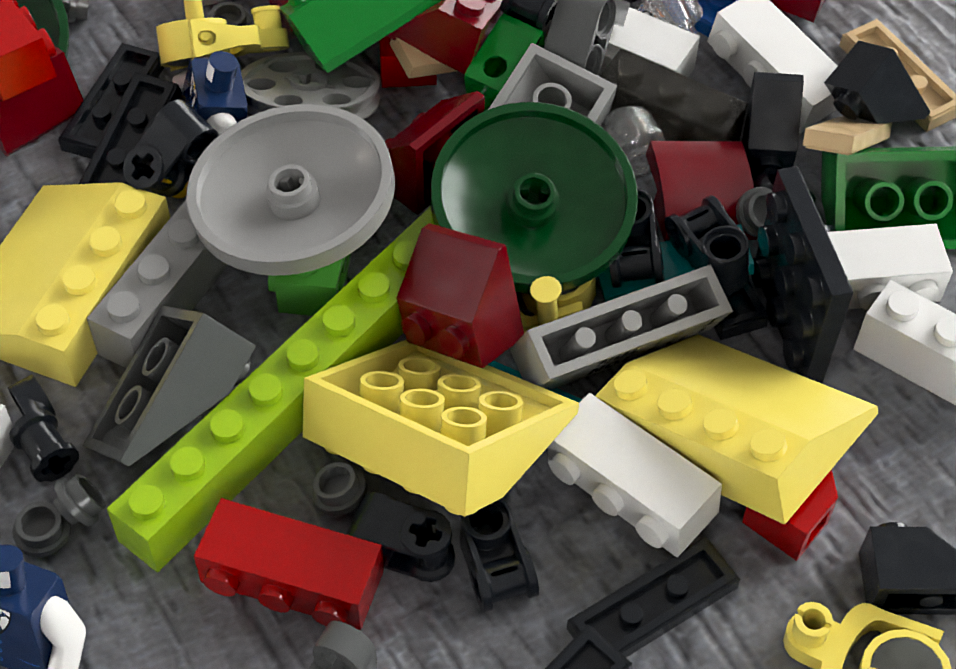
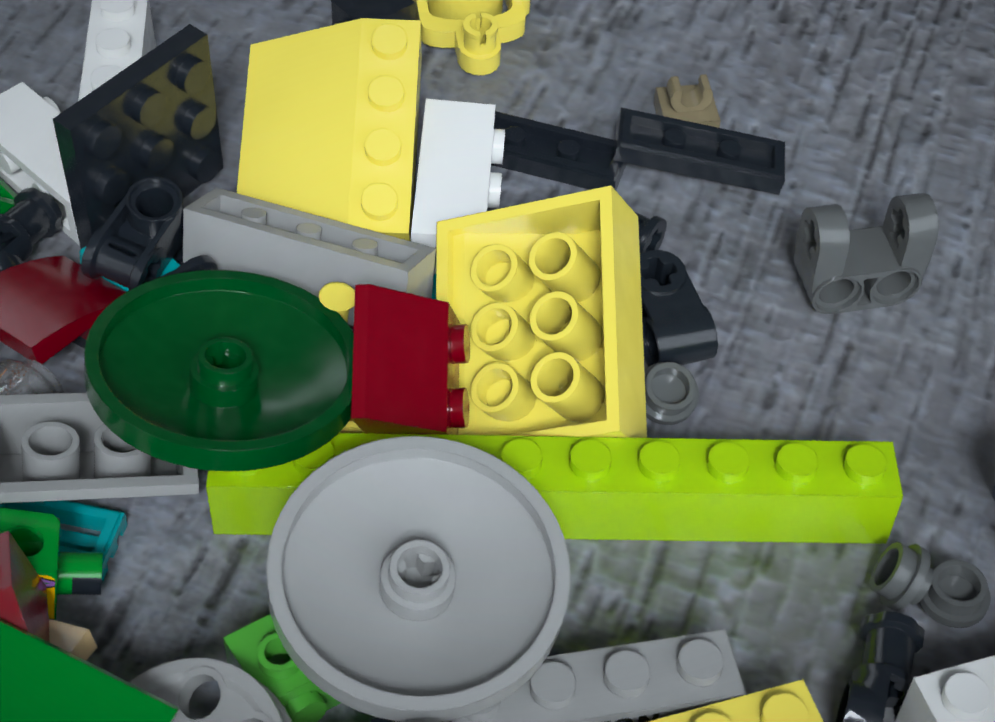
camera: 130 degrees left, 5 degrees down
dark grey slope [83,306,256,466] -> none
red brick [194,498,384,630] -> none
dark red slope [384,91,485,215] -> none
dark grey plate [736,187,772,237] -> none

